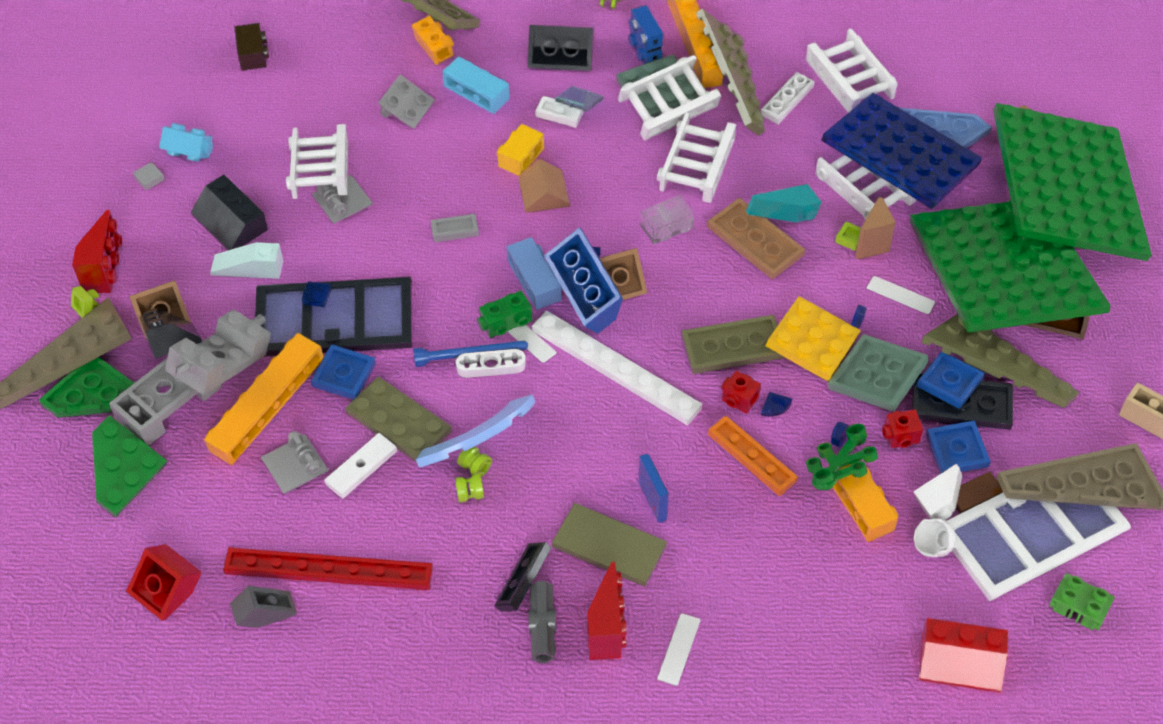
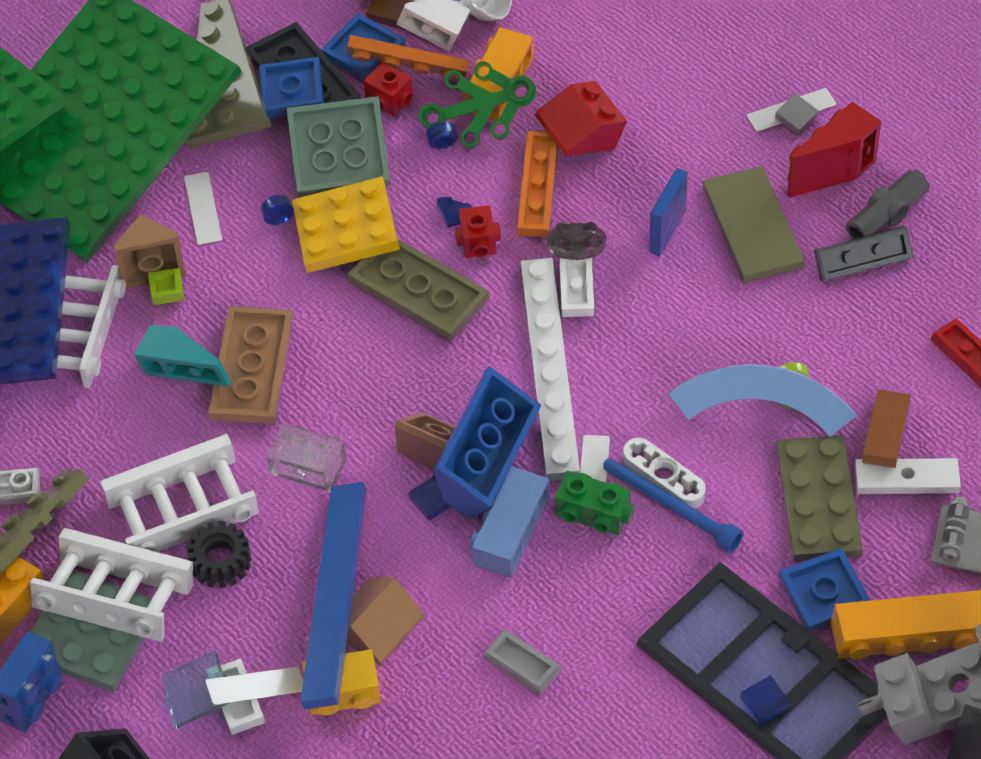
camera: 130 degrees left, 0 degrees up
lime wheel [455,474,484,503] -> none
none -> black tyre [187,521,251,588]
none -> white sticker [206,667,303,705]
none -> blue tile [300,482,367,709]
none -> orange plate [346,35,470,81]
none -> red slope [534,81,627,157]
none -> clear smoke wheel [547,221,606,260]
none -> white plate [560,257,594,317]
none -> light grey tile [775,93,819,135]
none -> dark orange tile [862,390,911,468]

